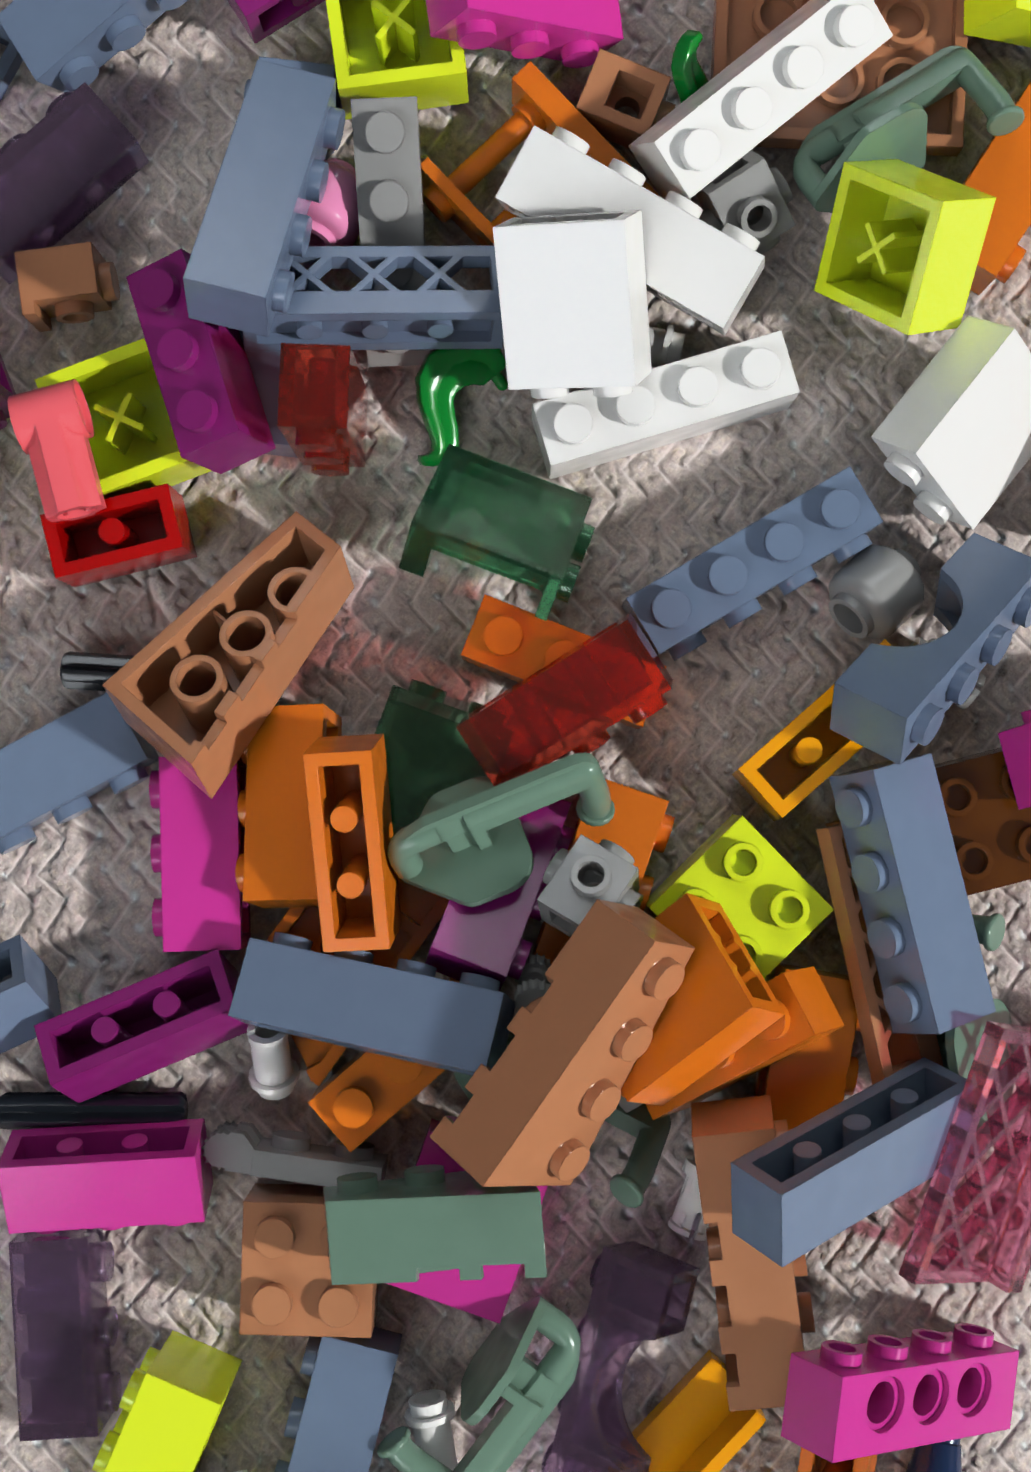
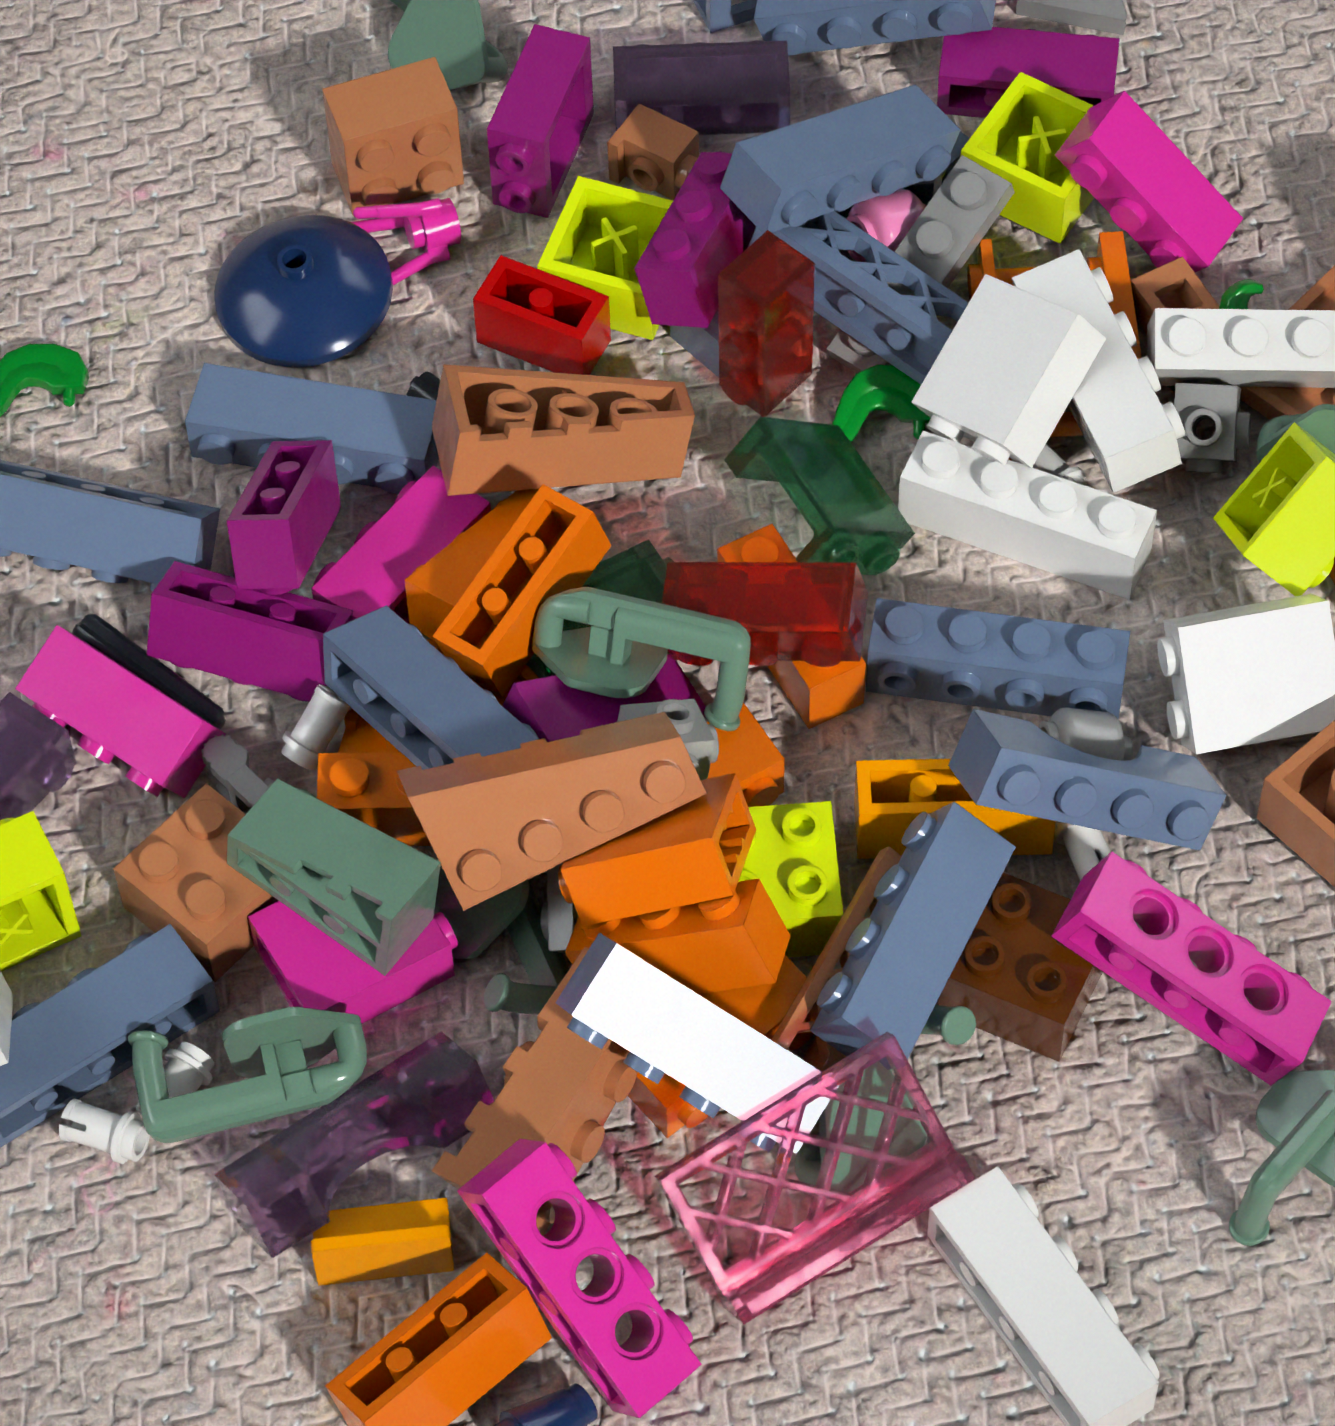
camera: 45 degrees right, 30 degrees down
coral piece [7,379,107,522] -> none
none -> magenta brick [226,440,341,595]

